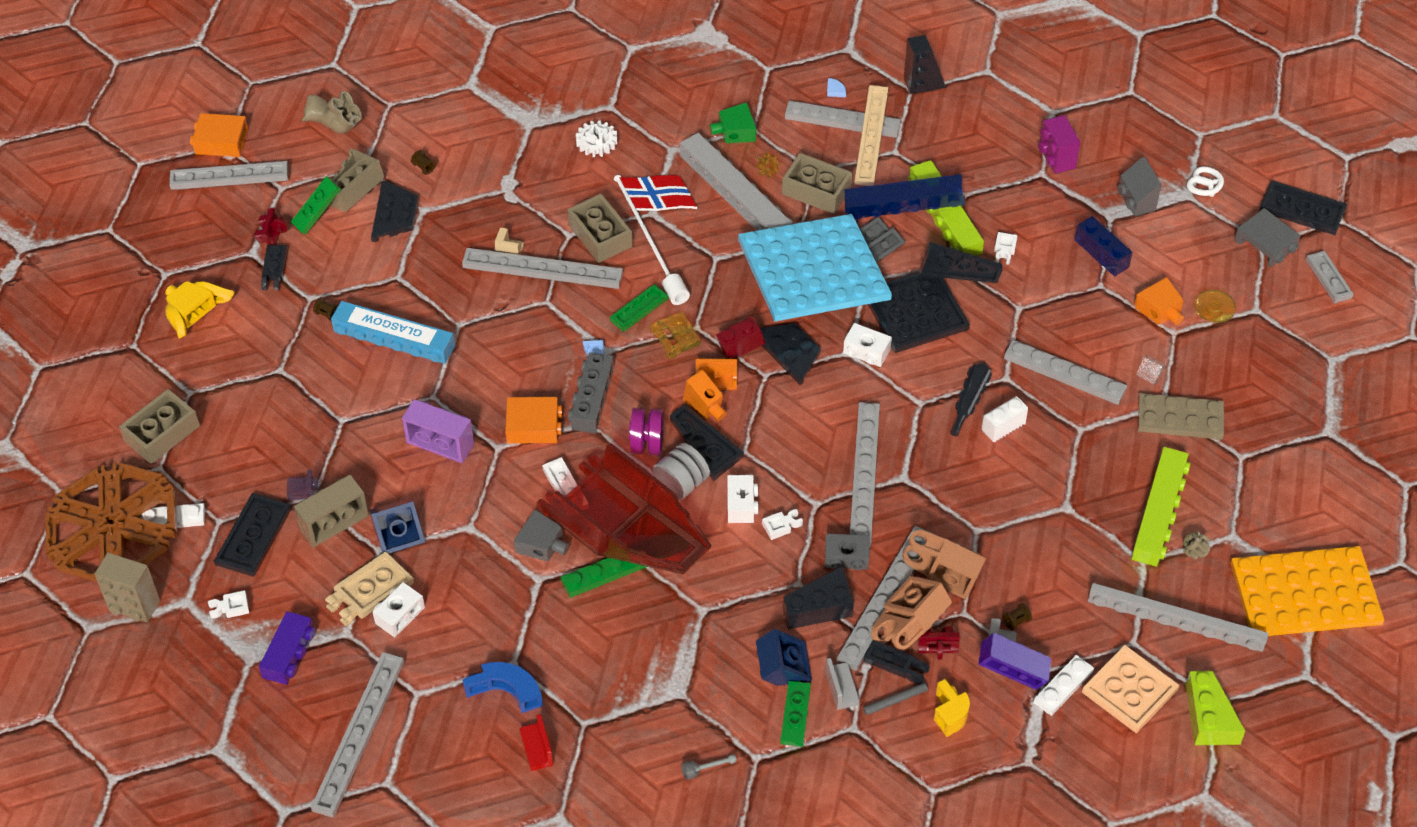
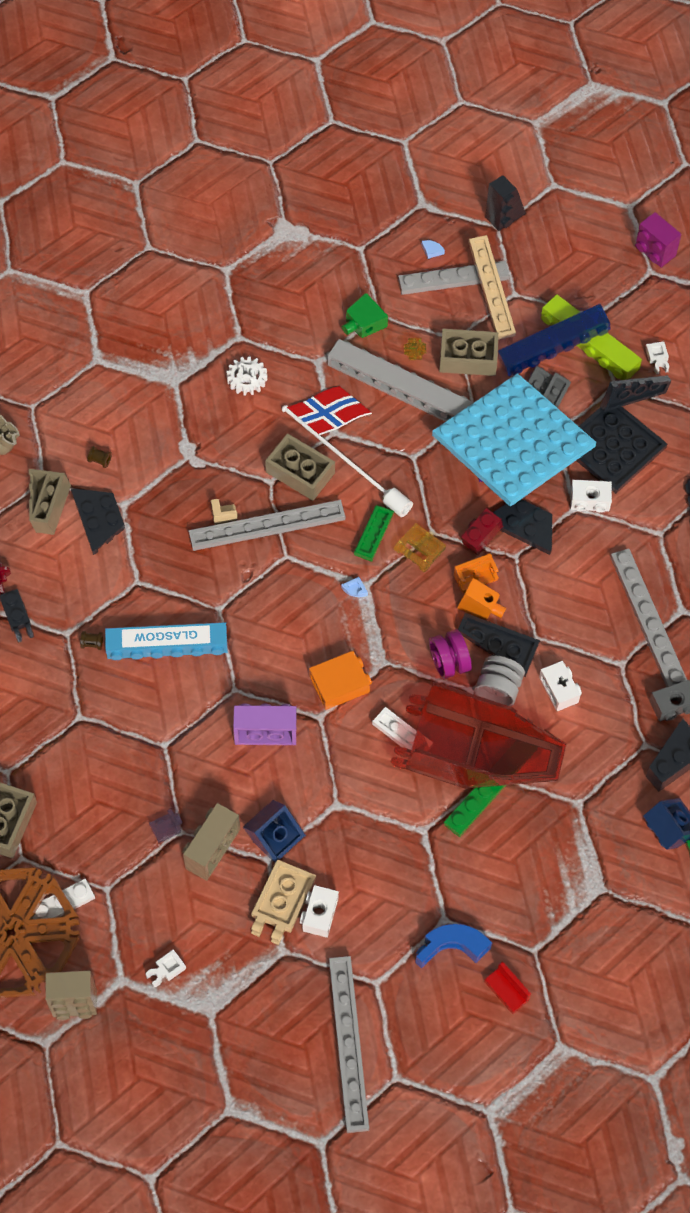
camera: 25 degrees left, 10 degrees up
black tile [214,493,292,577] -> none
dark purple brick [259,611,315,685] -> none
green plate [291,176,341,235] -> none
dark grey torso [514,510,570,561] -> none
dark grey brick [568,352,614,434] -> none
hinge [681,754,737,781] -> none
white plate [762,509,803,540] -> none

